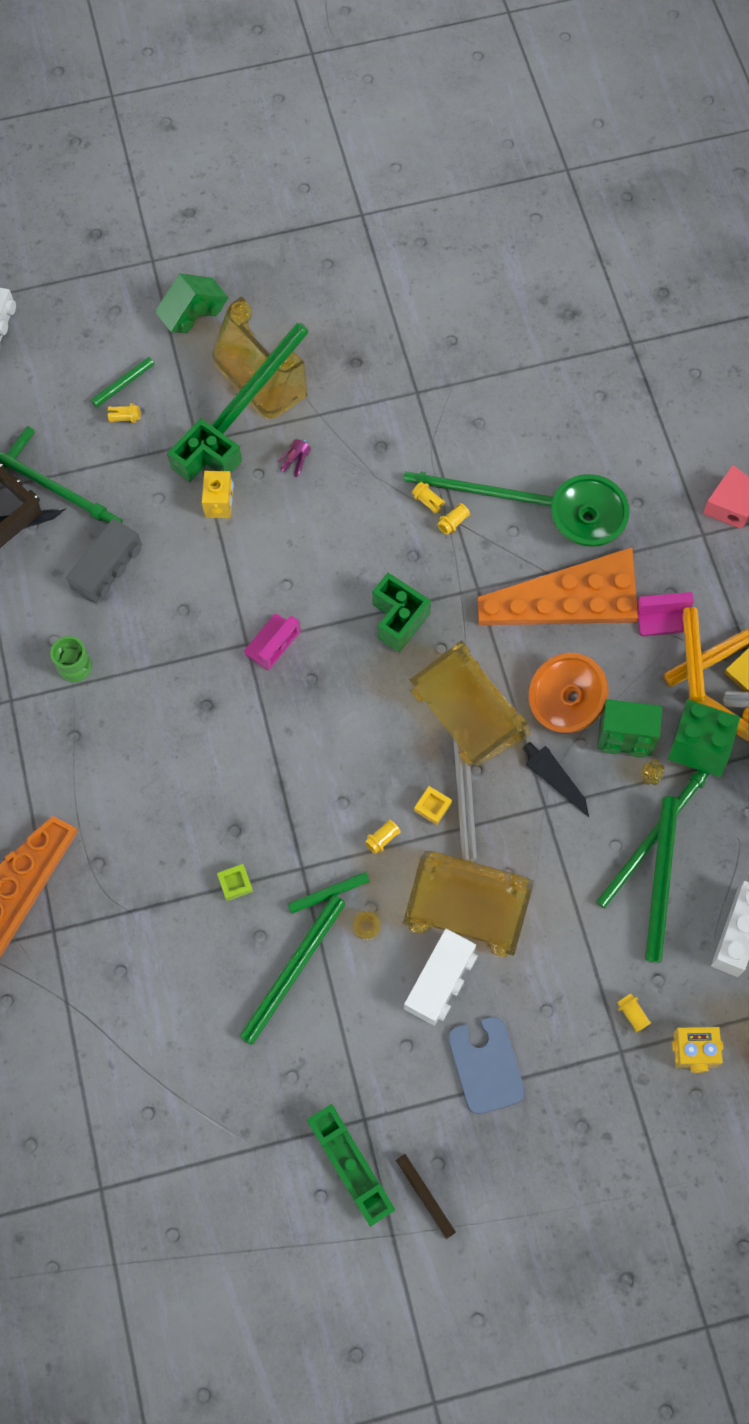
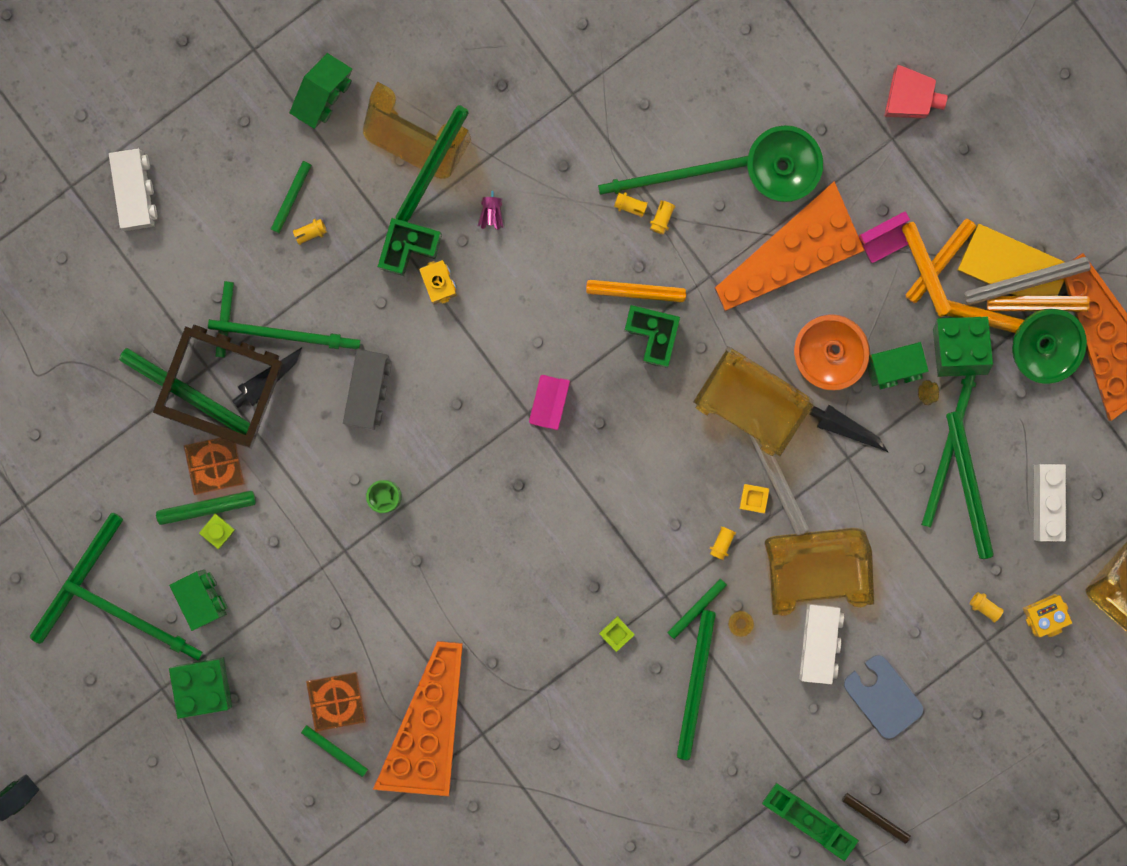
camera: 20 degrees left, 20 degrees up
none -> light orange axle [586,280,686,302]

